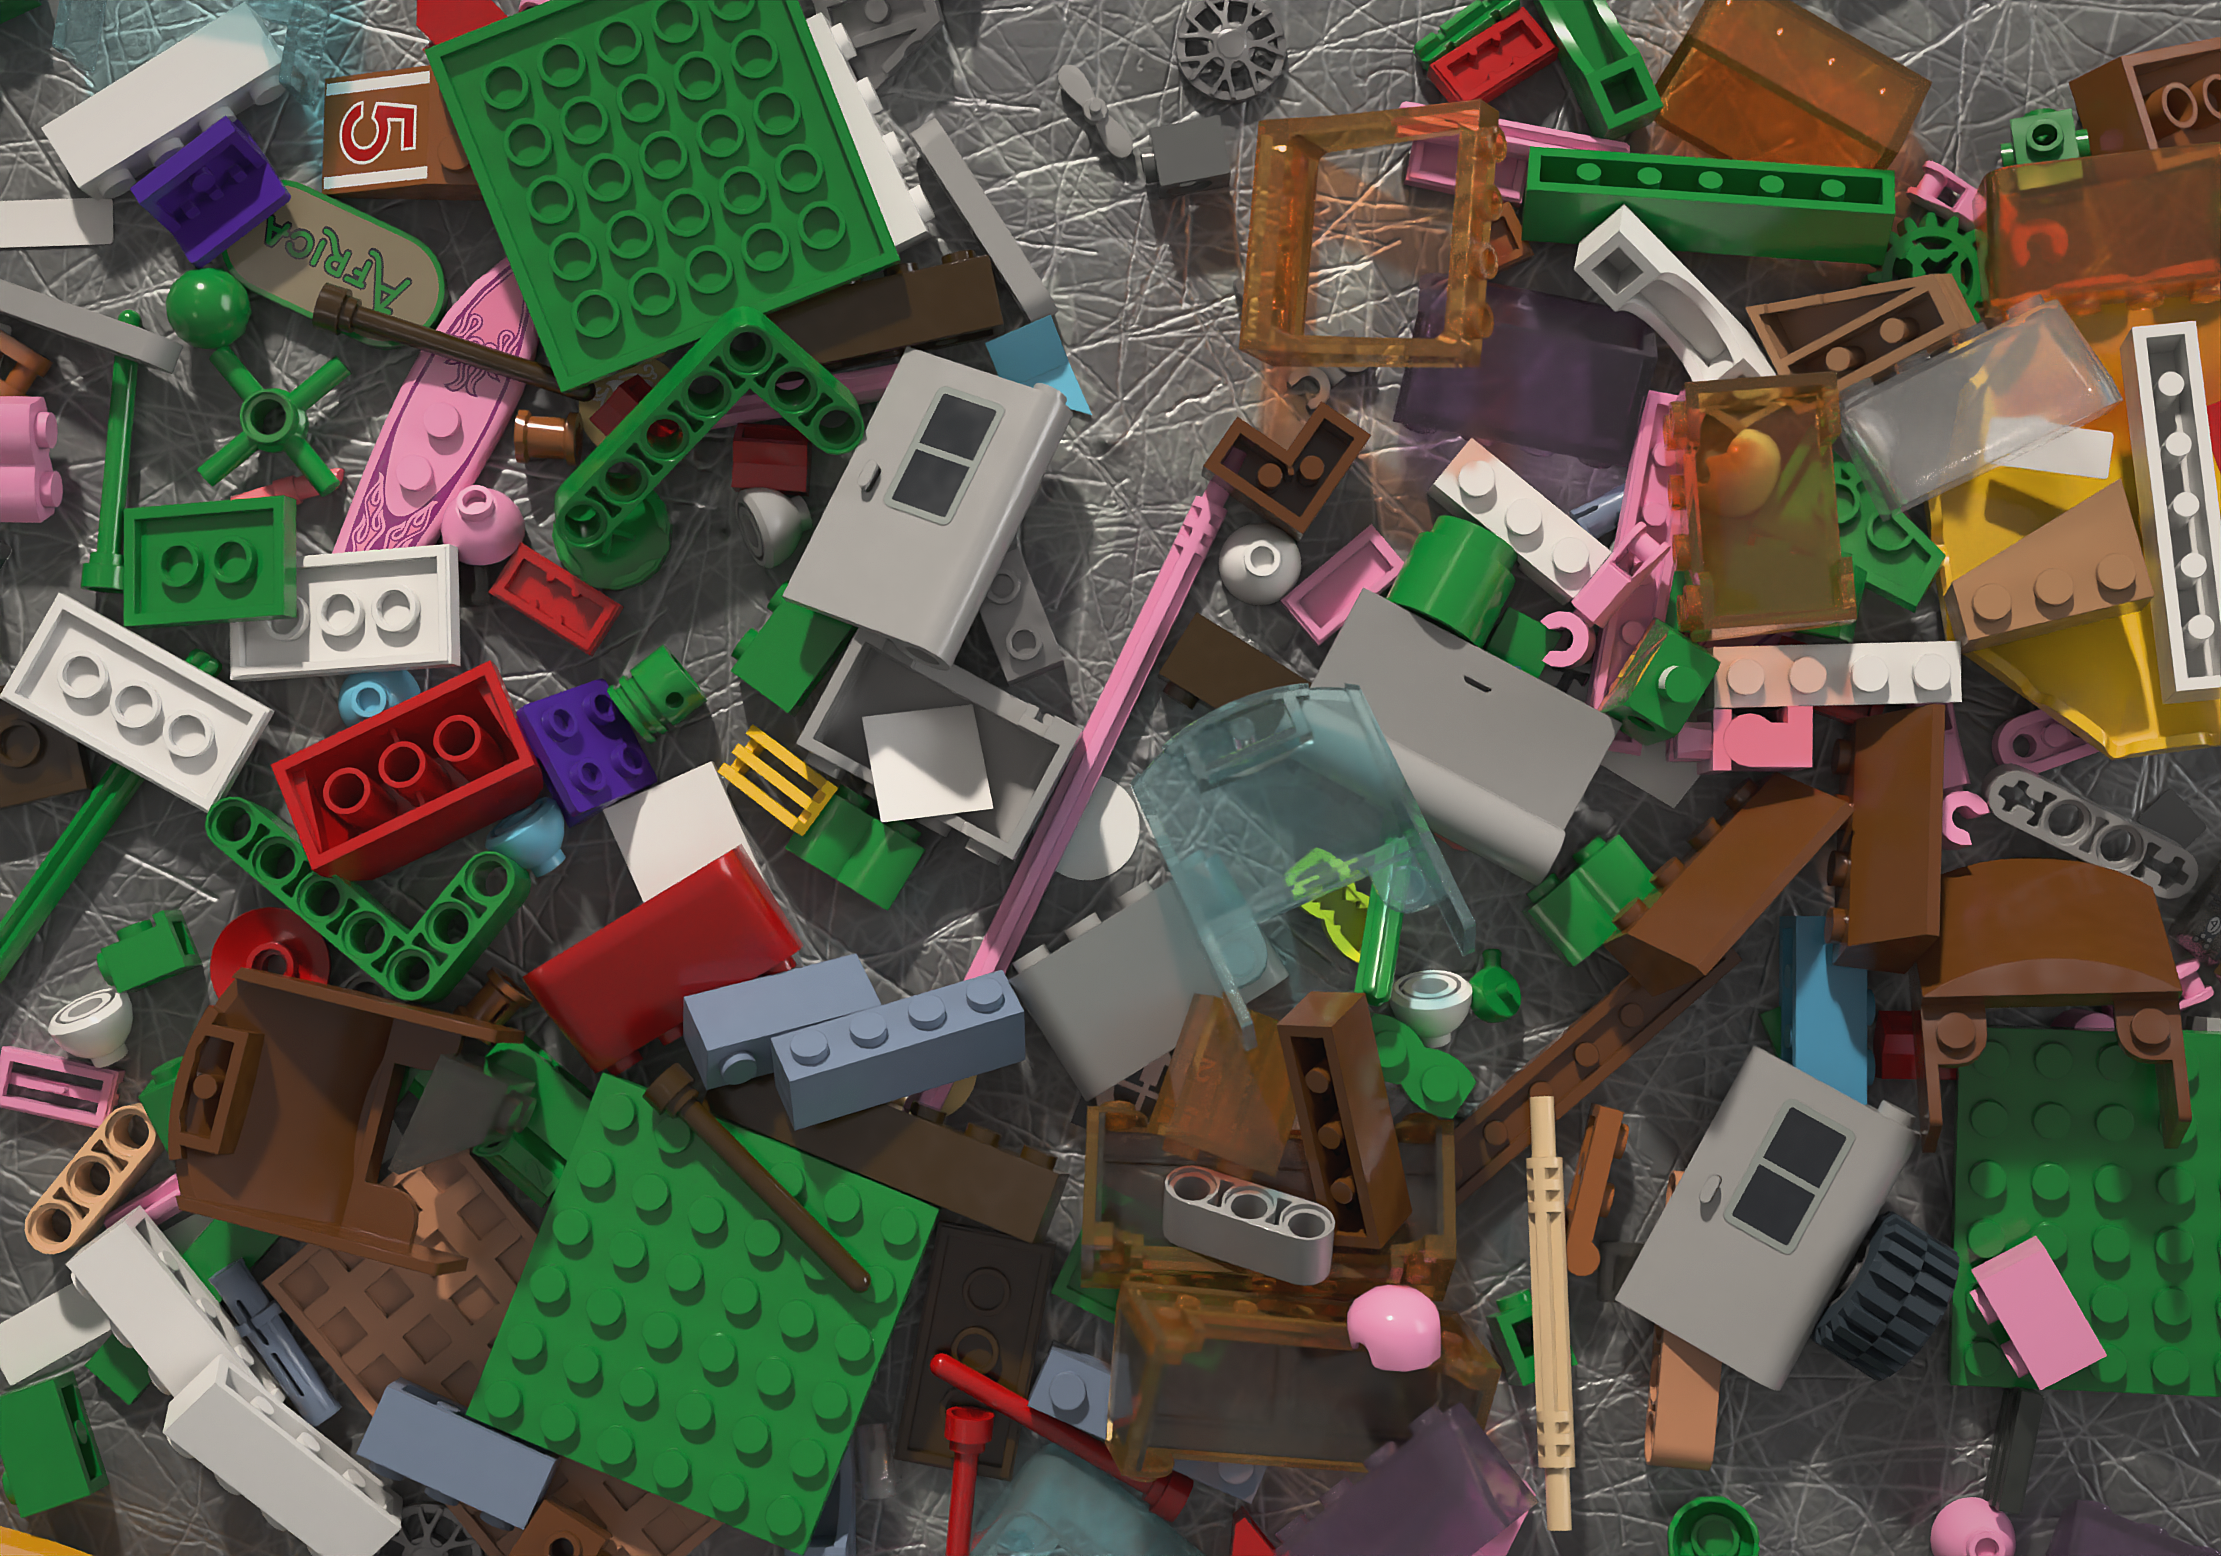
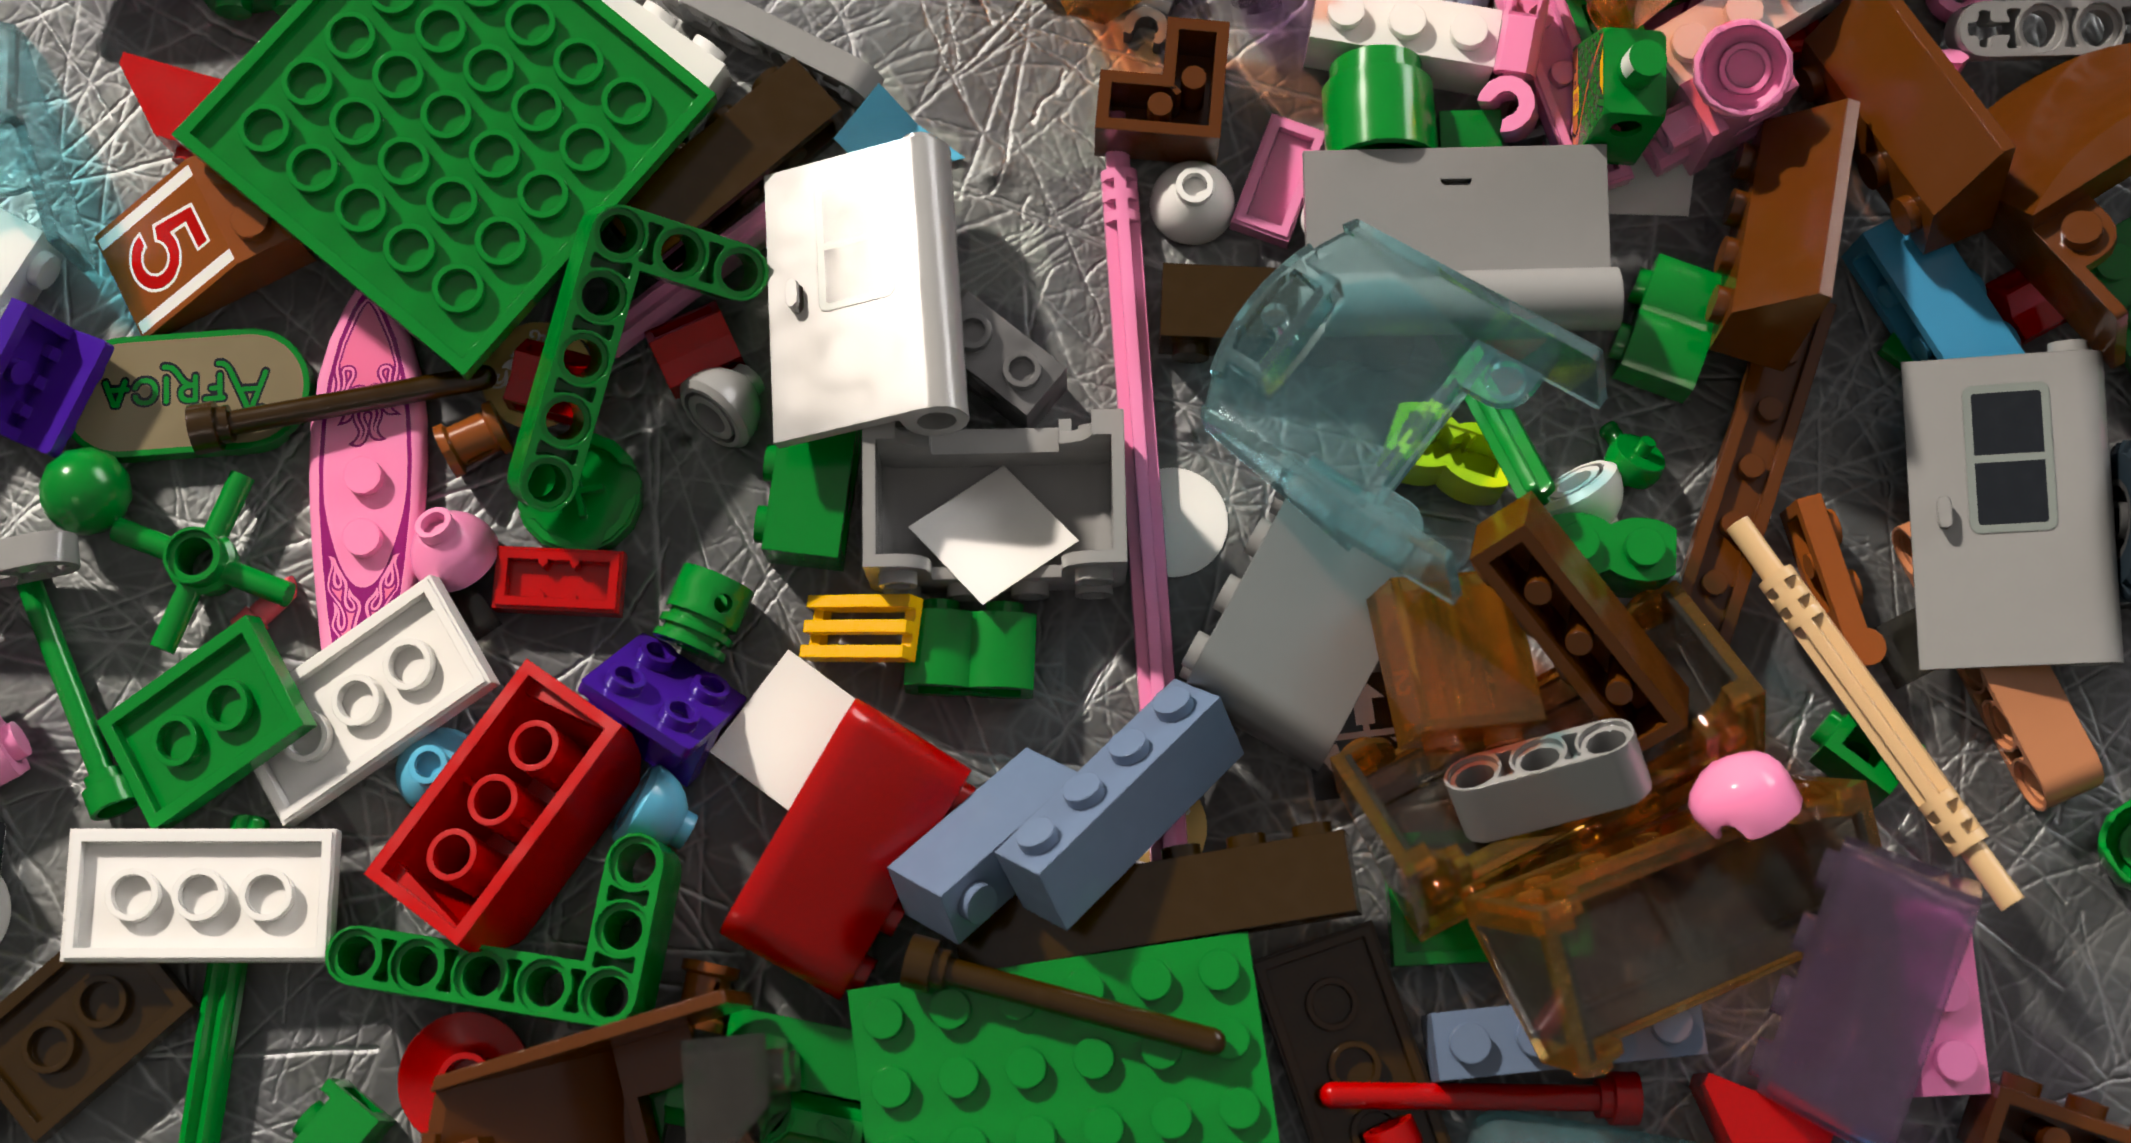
camera: 30 degrees left, 10 degrees down
none -> bright pink hair [1693,19,1793,118]

